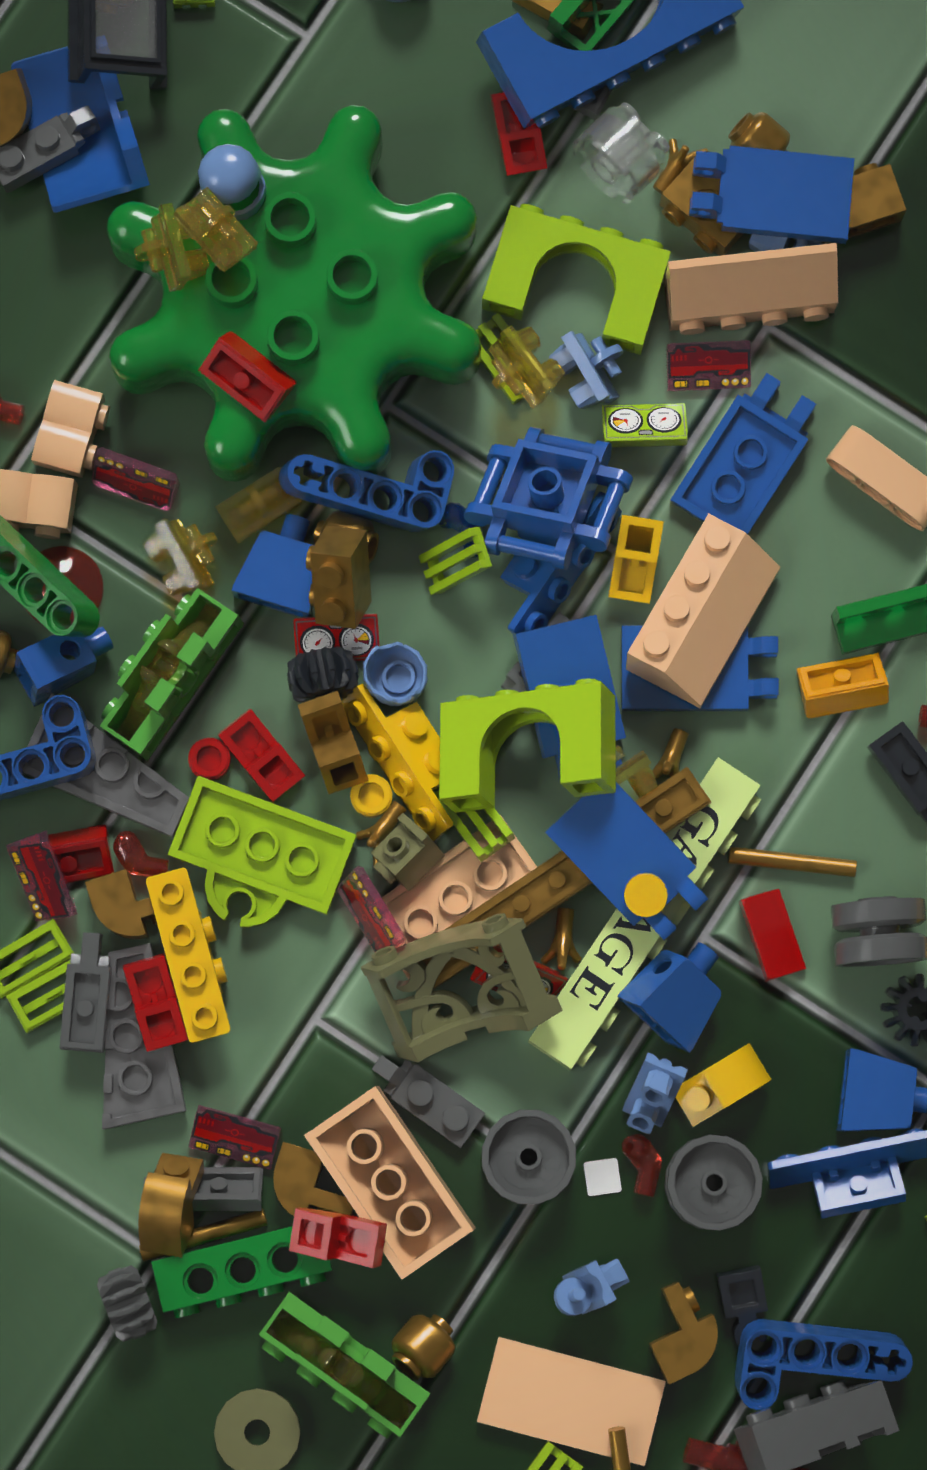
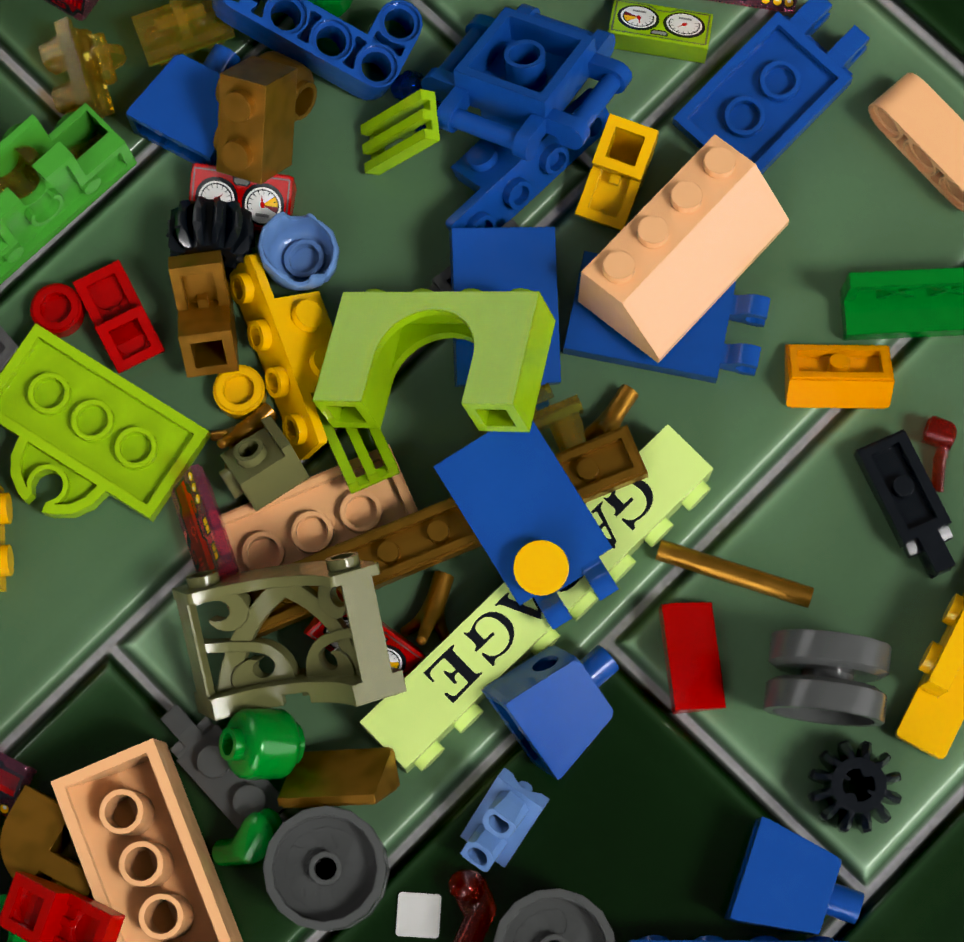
camera: 15 degrees right, 5 degrees down
yellow brick [675,1043,772,1127] -> none
none -> green arm [212,808,282,866]
none -> green head [219,708,305,780]
none -> pearl gold slope [277,747,400,808]

